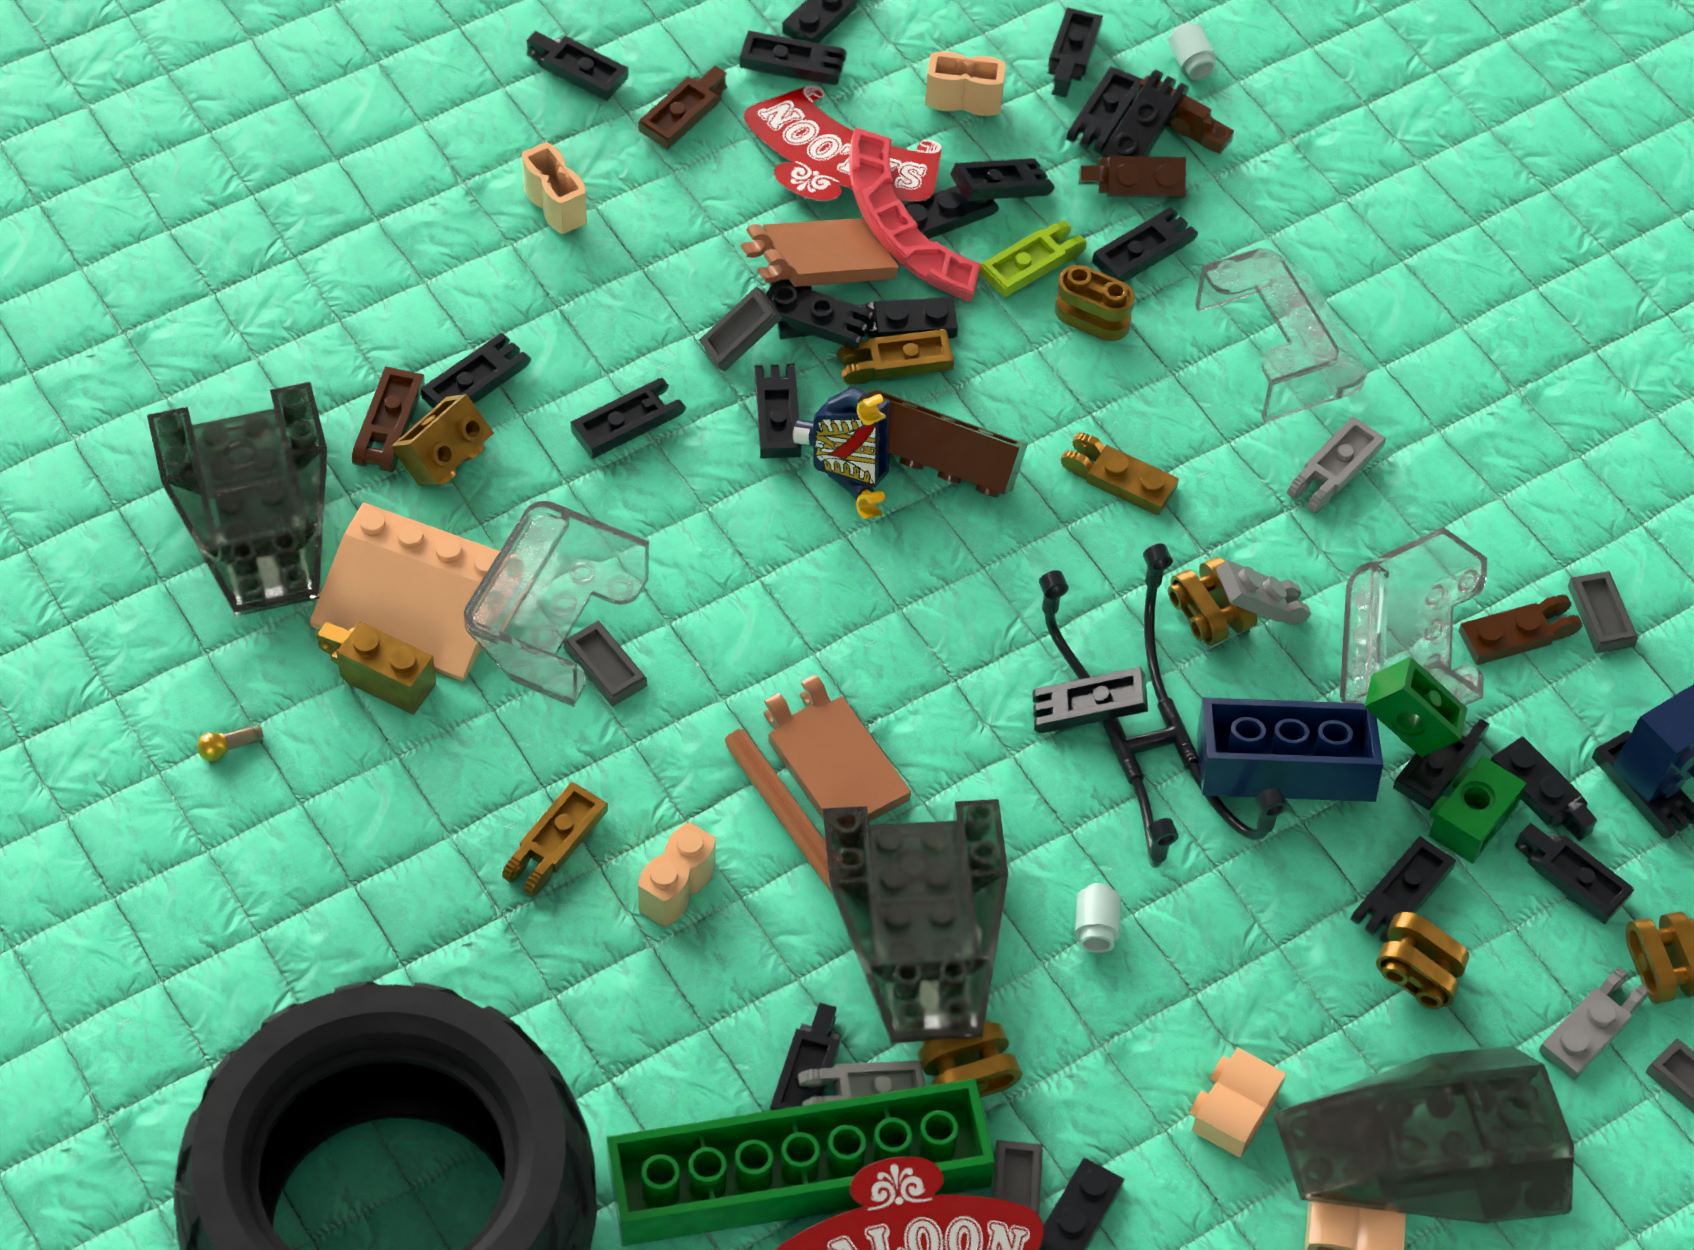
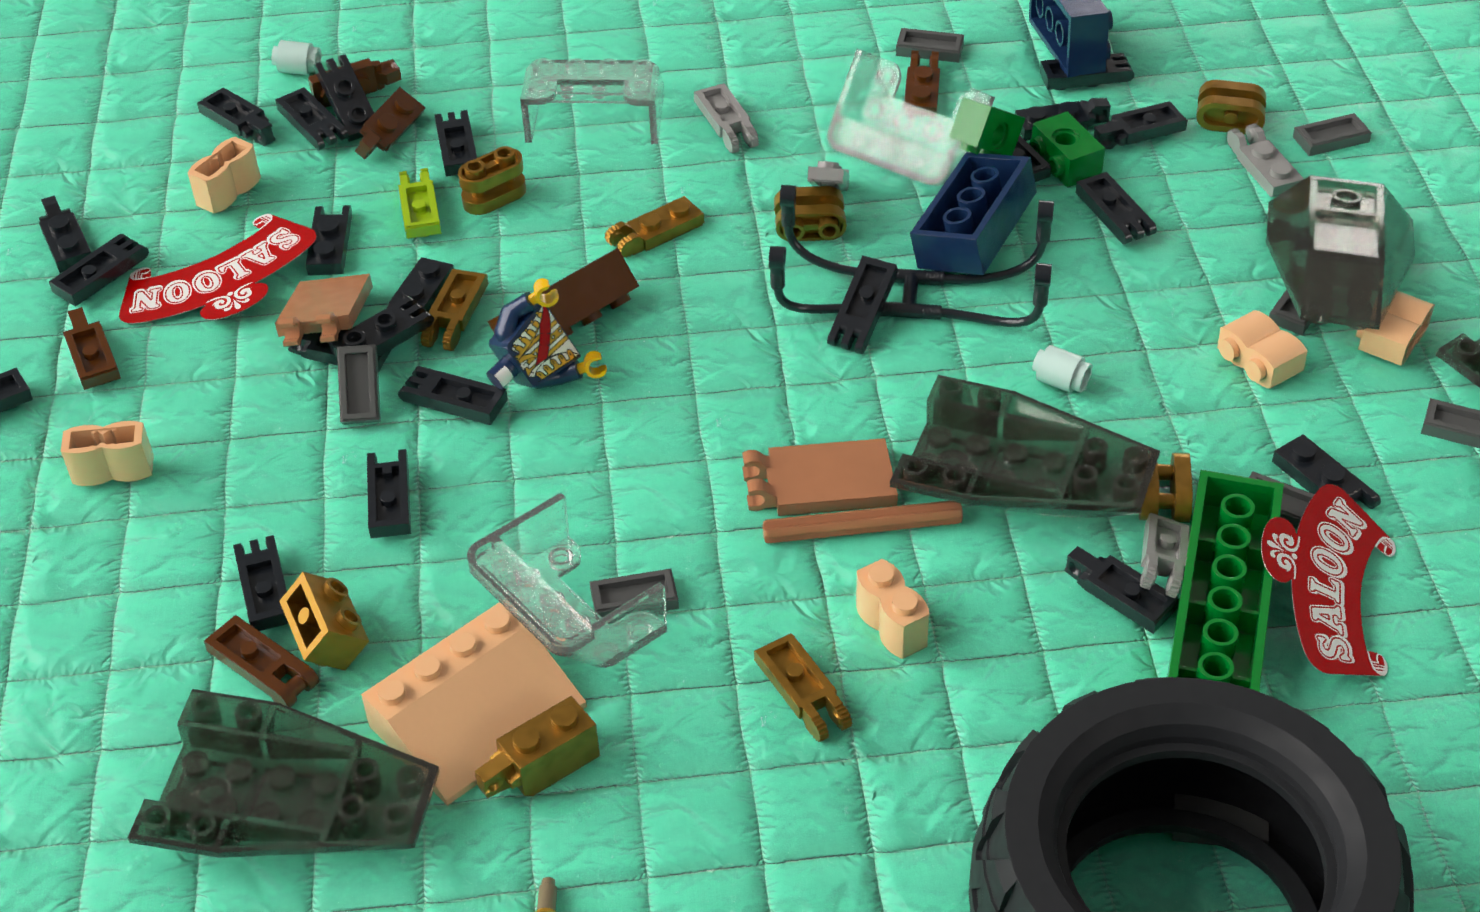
camera: 60 degrees left, 10 degrees down
coral tile [849,128,981,302] -> none
black hinge [950,158,1055,201] -> none
pearl gold brick [1376,912,1470,1009] -> none

